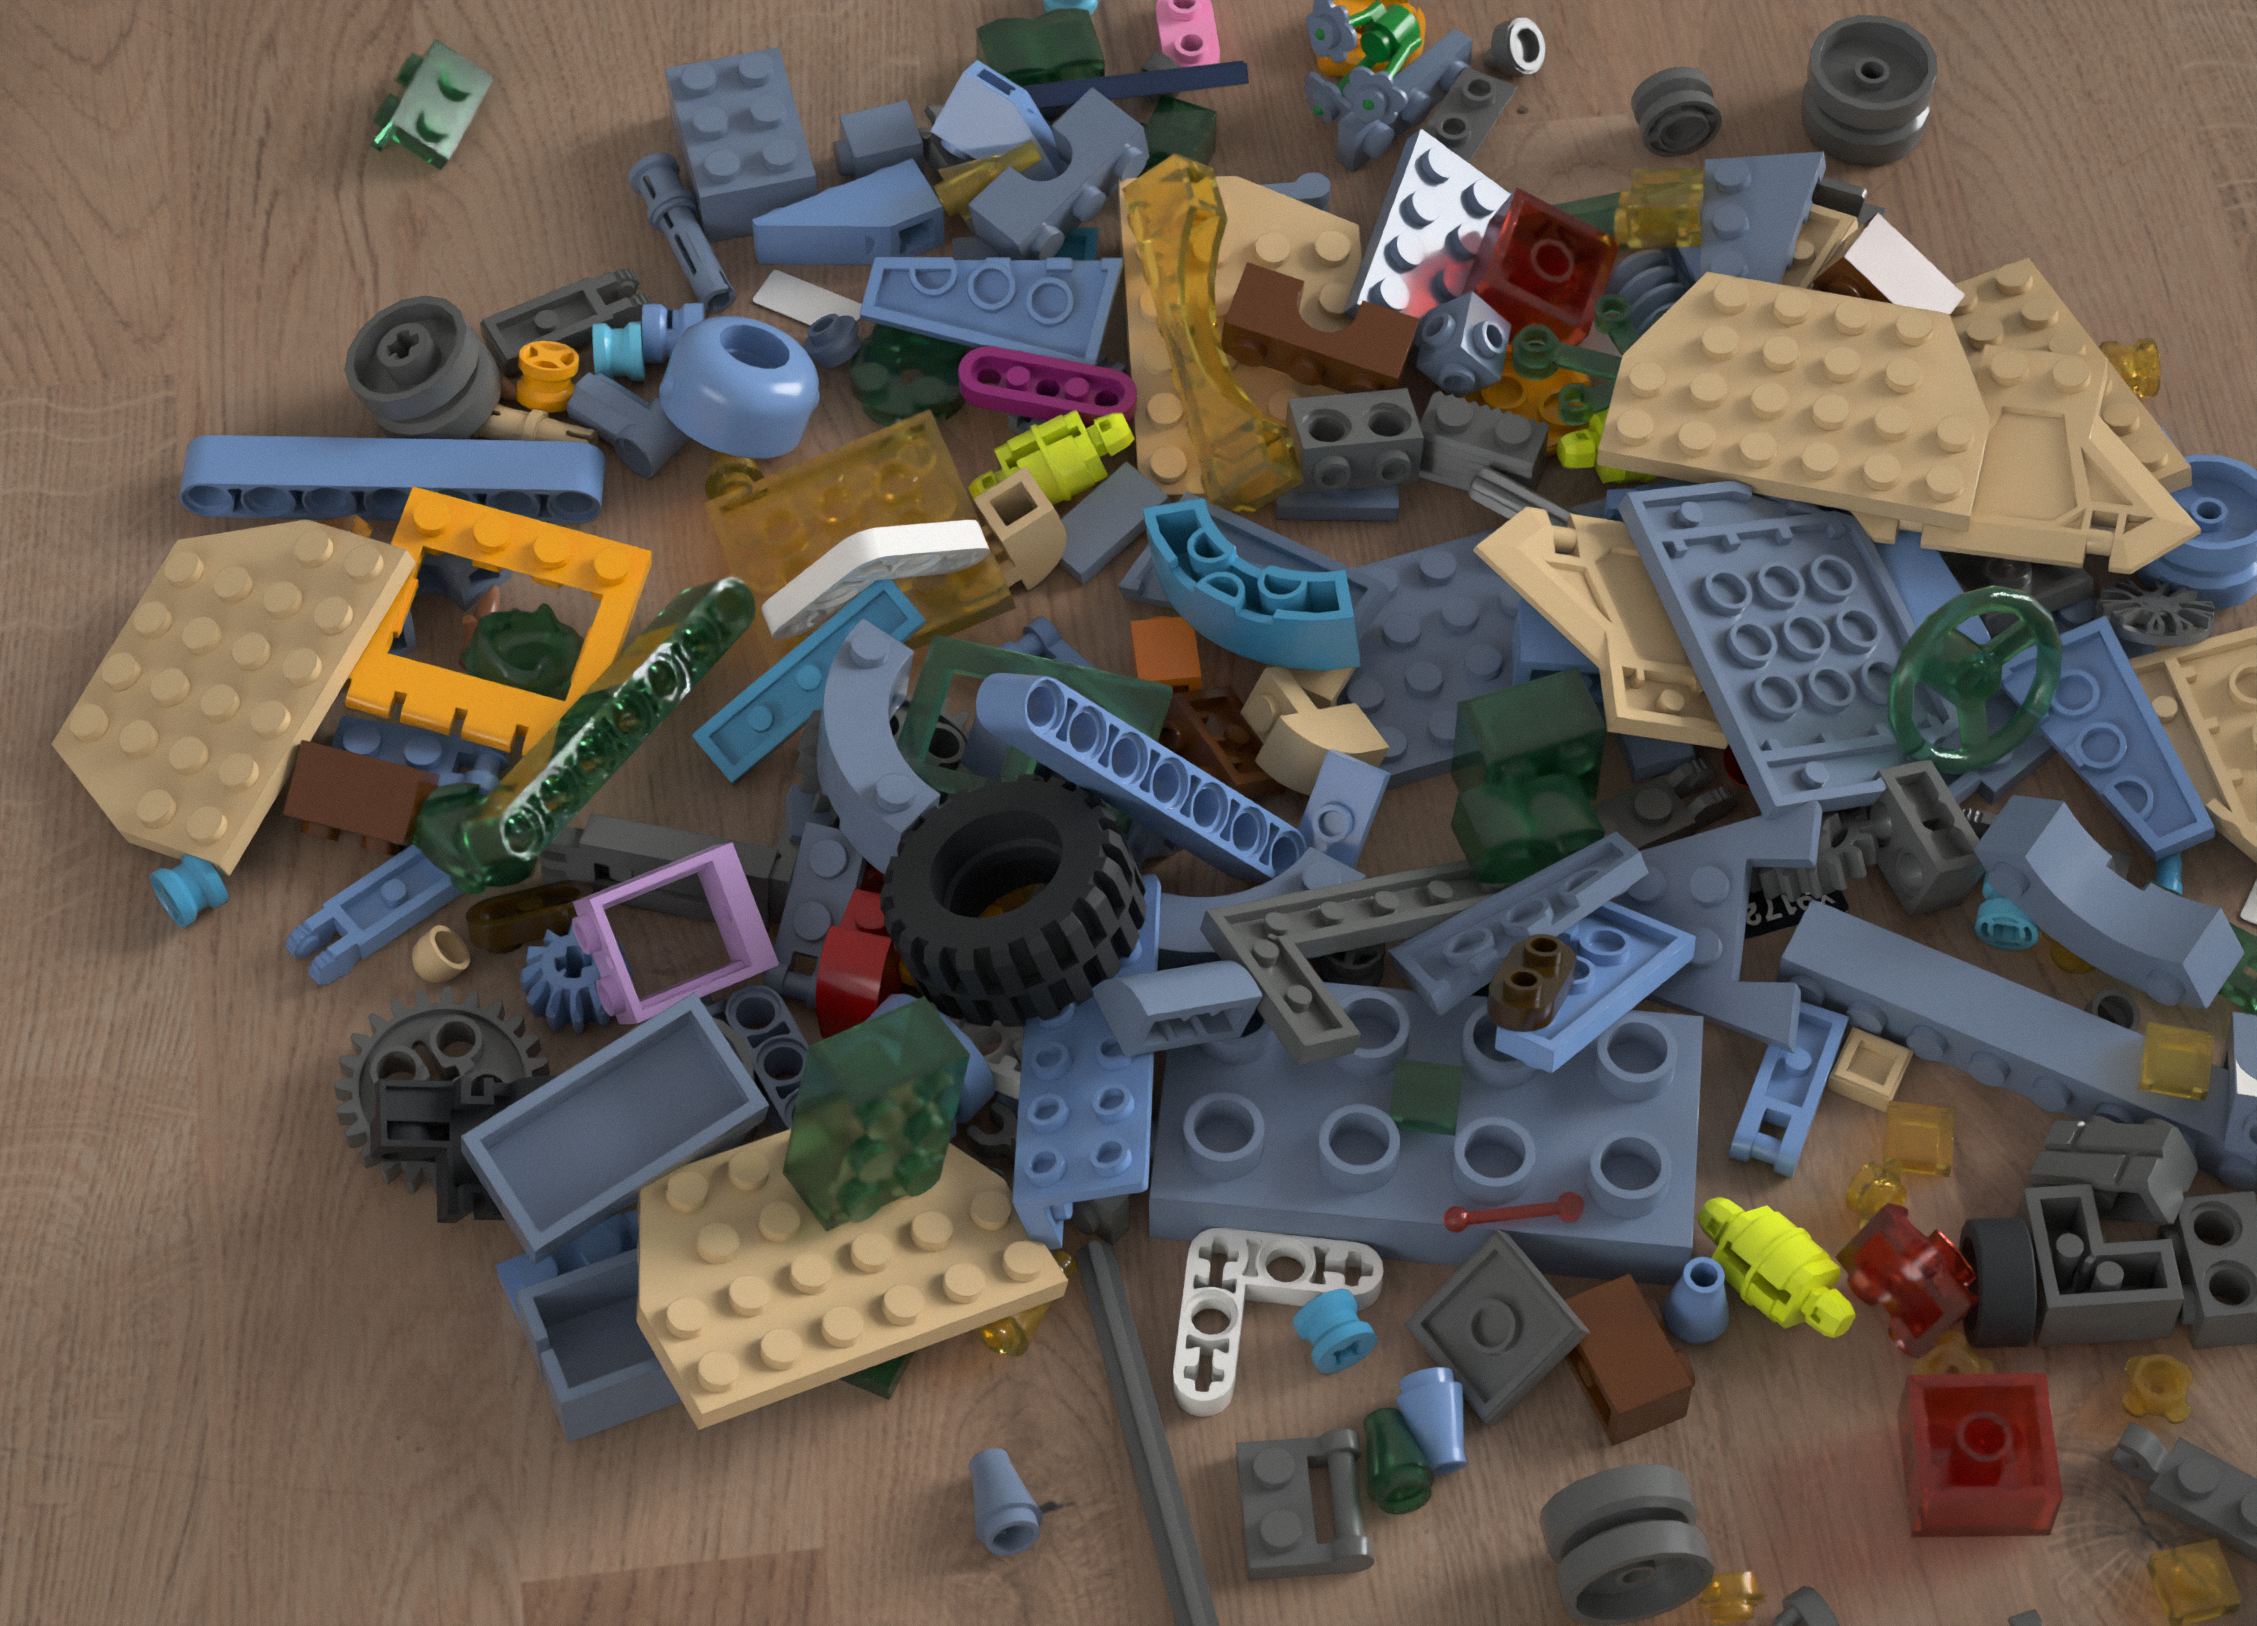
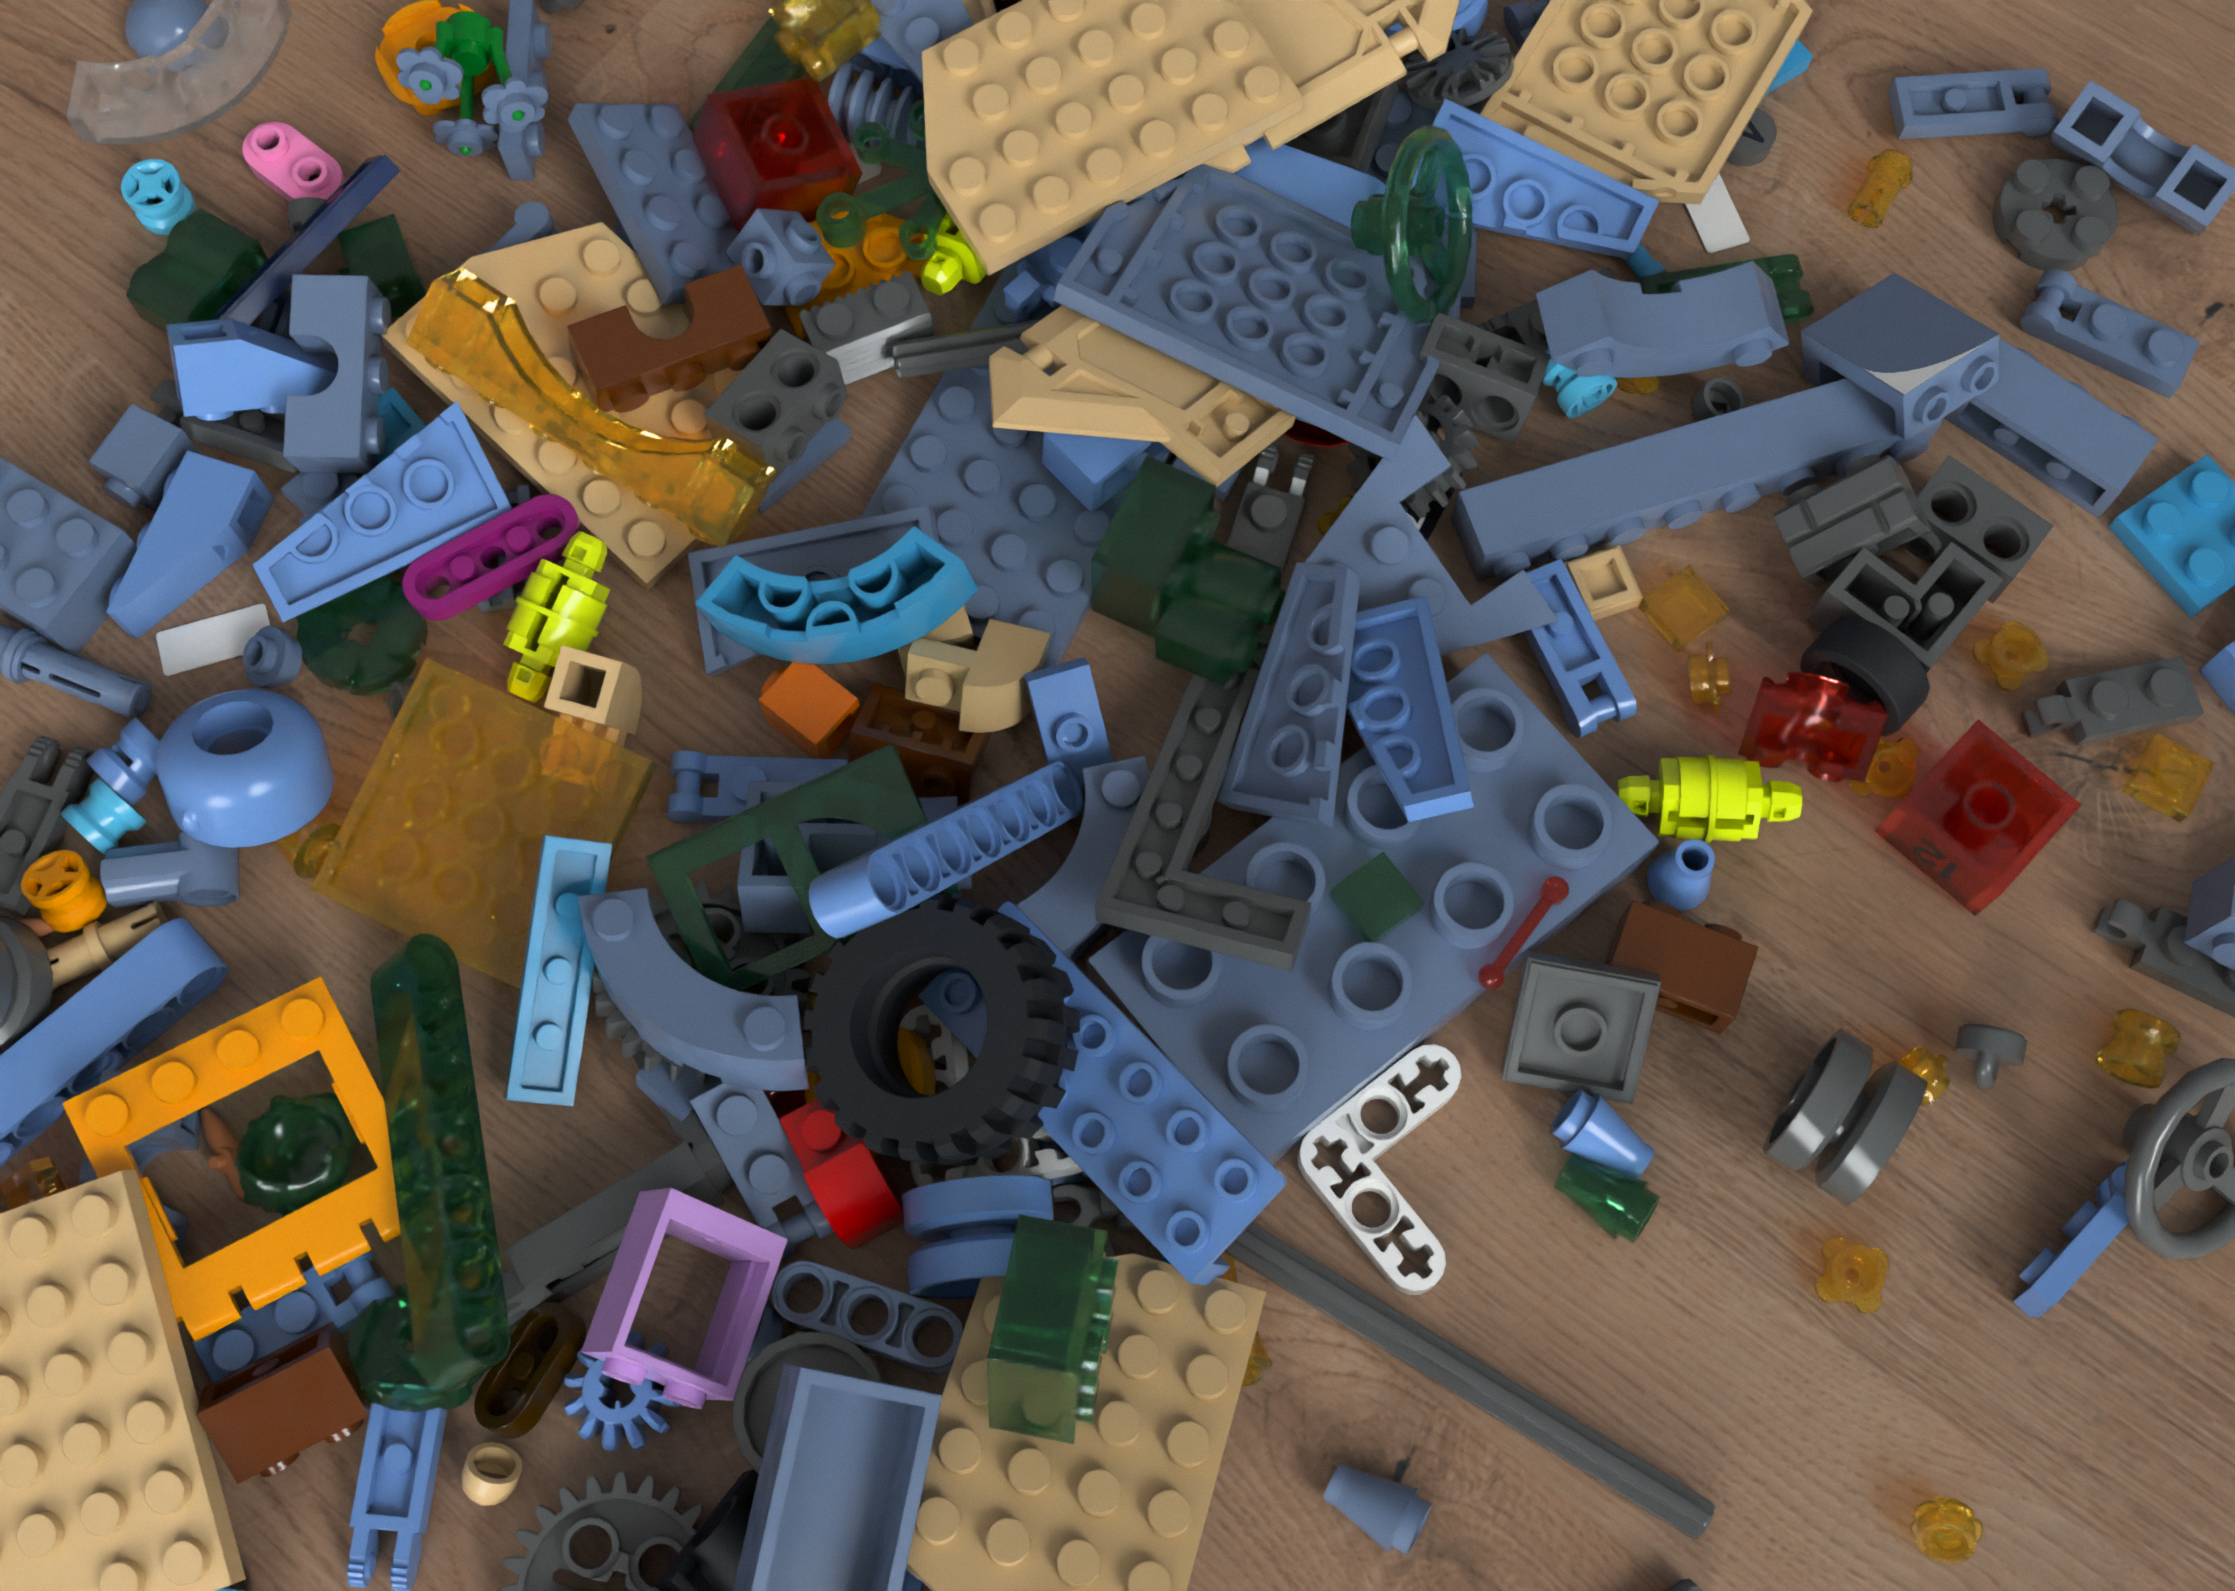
camera: 45 degrees left, 15 degrees up
white beam [761,520,990,640] -> none
clear yellow cone [933,139,1042,222] -> none
sand blue tile [1057,461,1170,586] -> none
sand blue brick [1093,960,1263,1057] -> none
dark grey plate [1235,1429,1374,1581] -> none
dark azure wheel [1293,1289,1377,1374] -> none
dark grey hinge [1424,67,1517,164] -> none
dark brown plate [1487,934,1576,1032] -> none
clear yellow tile [2138,1022,2214,1101] -> none

